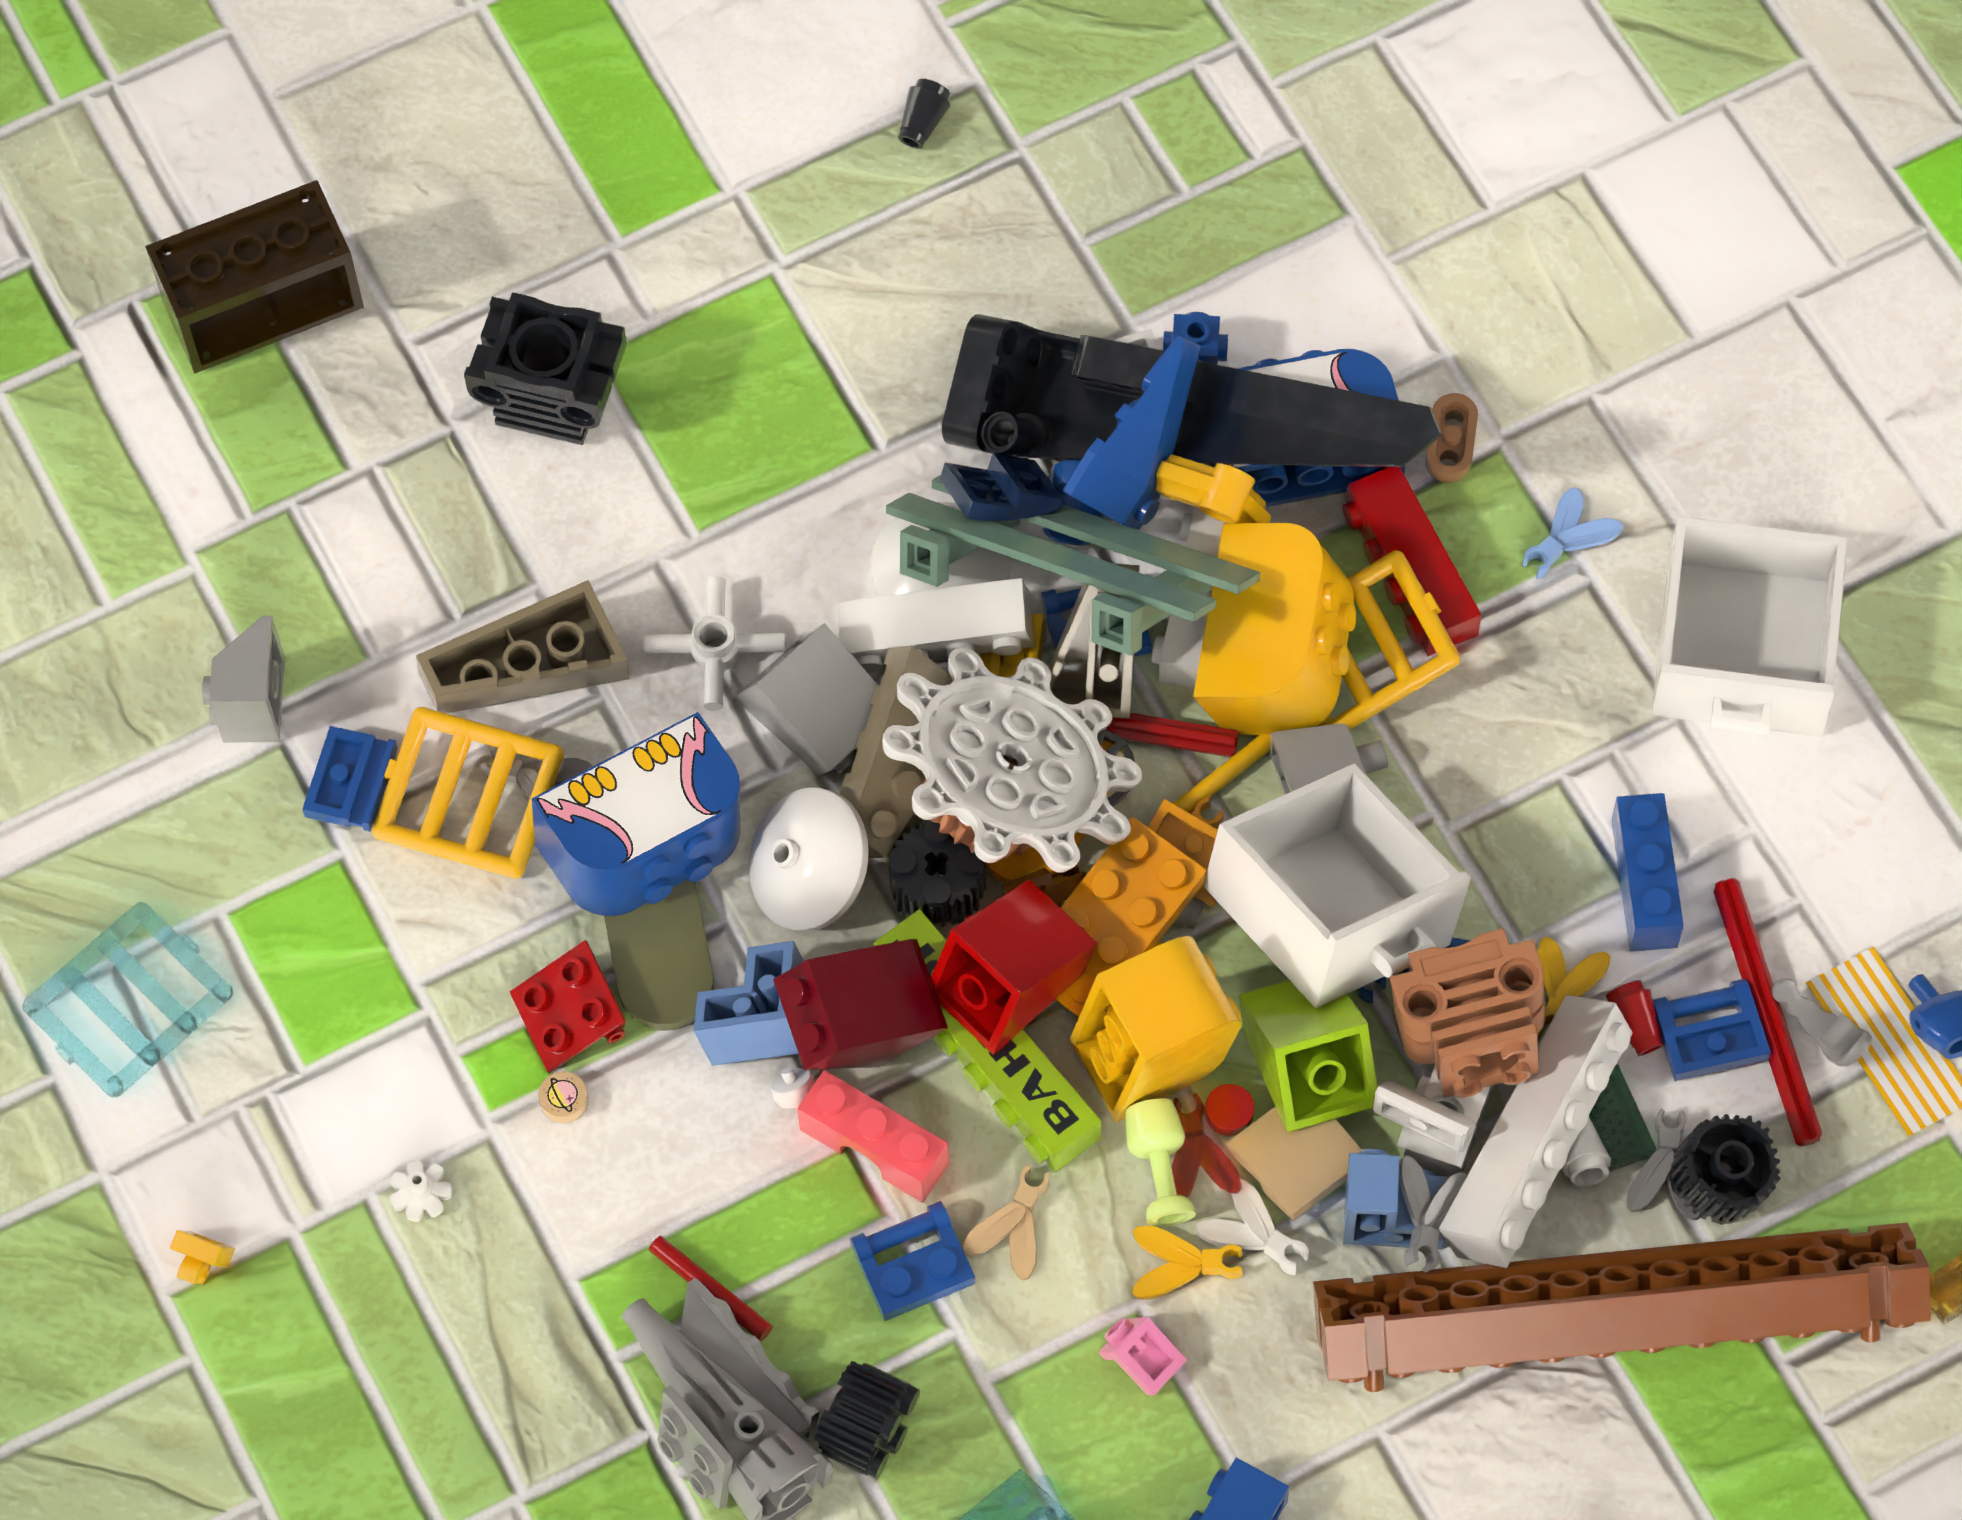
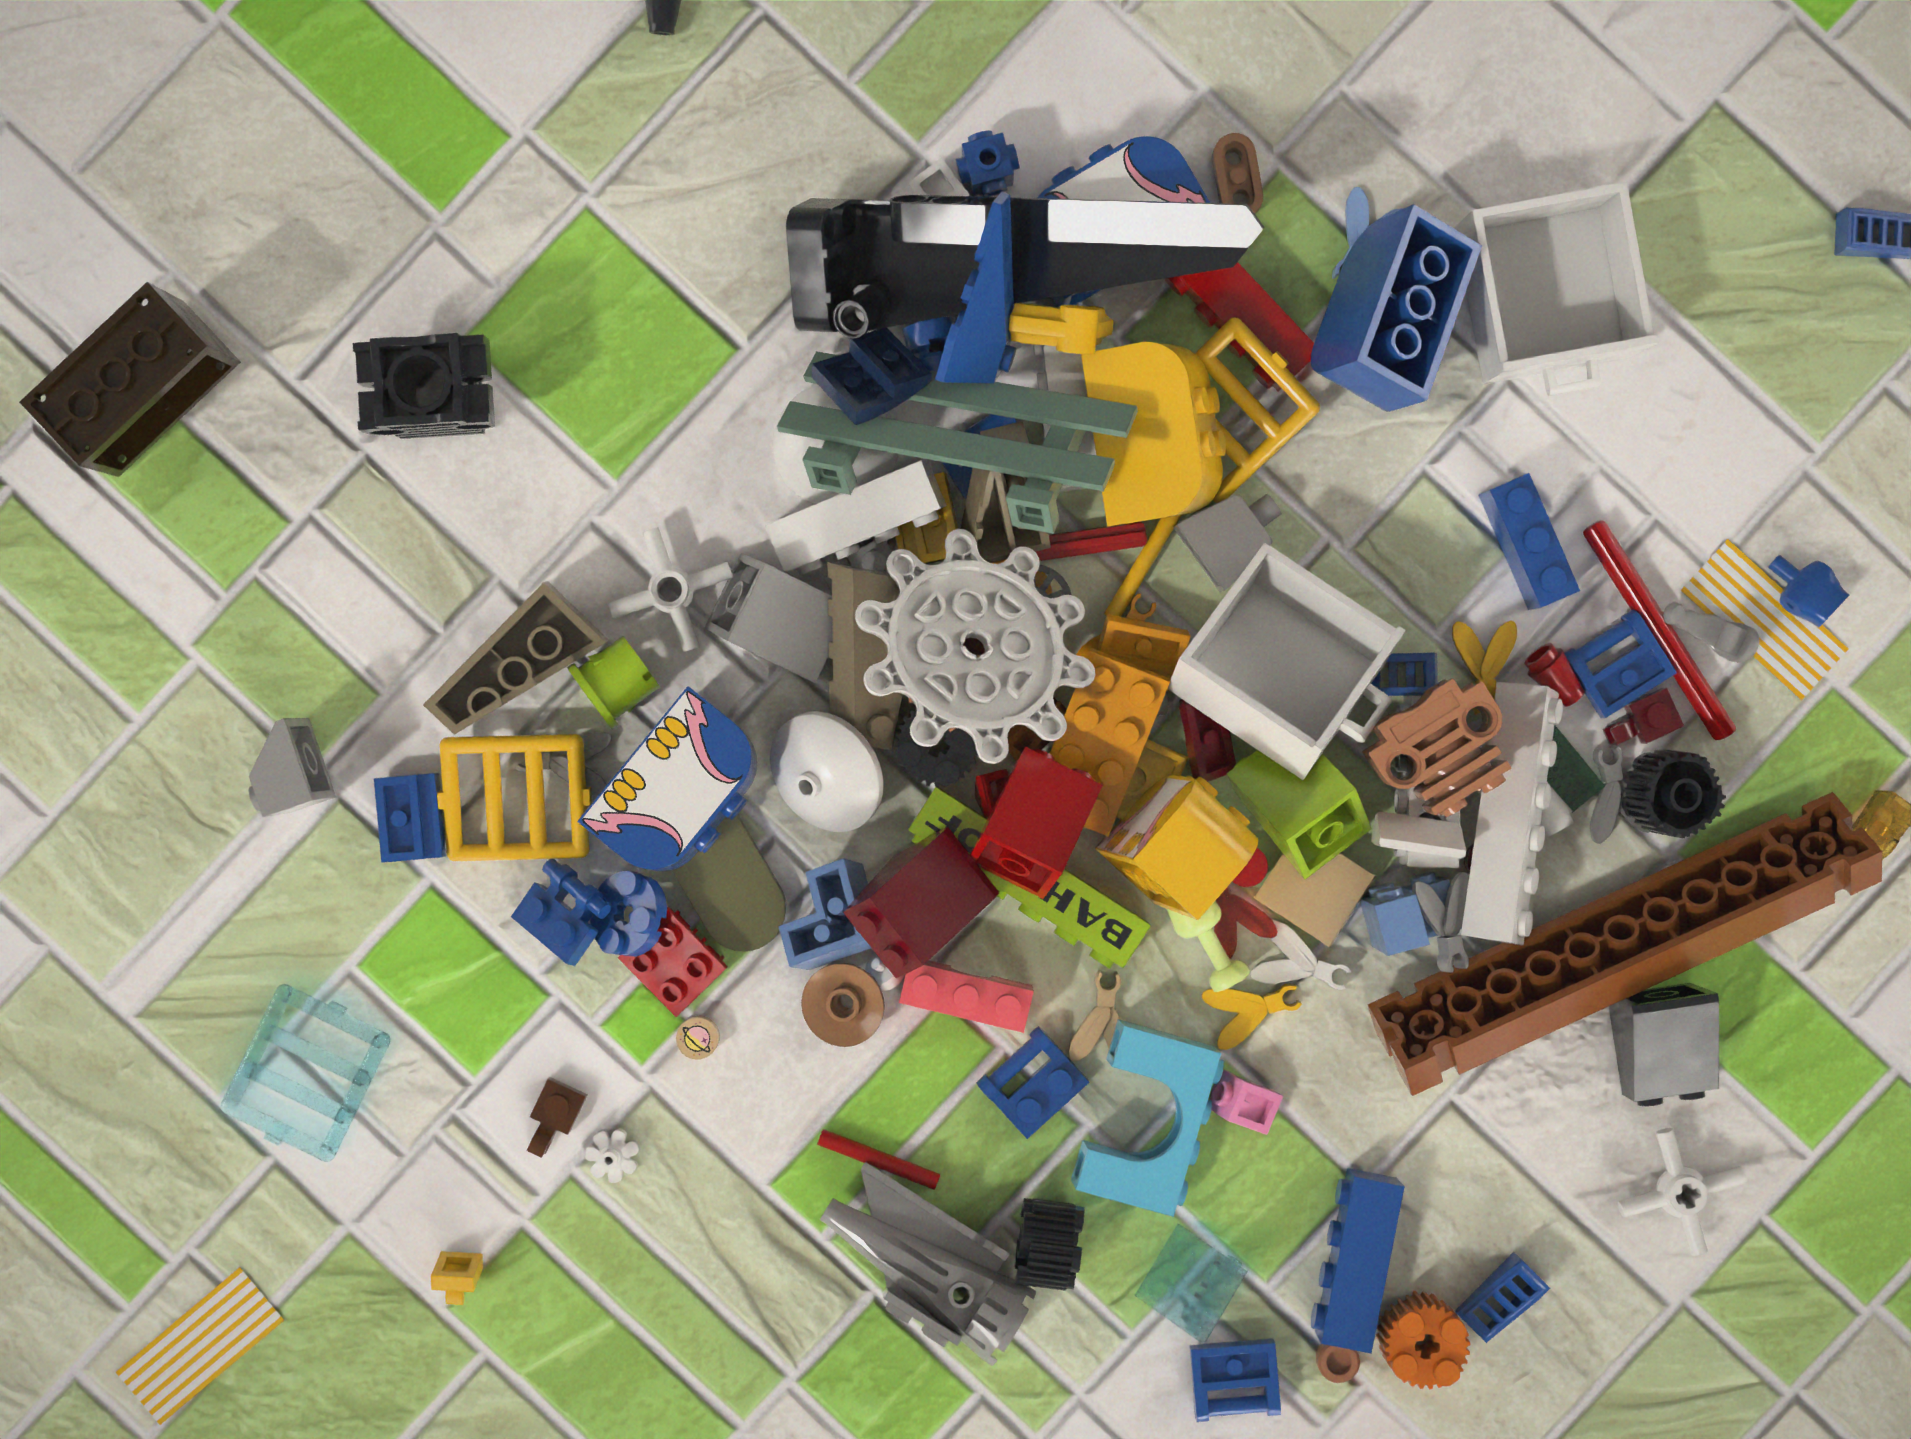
camera: 15 degrees left, 25 degrees up
none -> blue plate [511,859,611,966]
none -> reddish brown plate [526,1077,588,1158]
none -> lime piece [567,636,660,729]
none -> blue plate [590,871,667,957]
none -> medium nougat dish [801,963,885,1047]
none -> medium azure arch [1071,1019,1224,1217]
none -> dark red plate [1179,699,1236,782]
none -> blue brick [1311,204,1482,412]
none -> dark red plate [1602,688,1684,745]
none -> slope [1609,983,1719,1106]

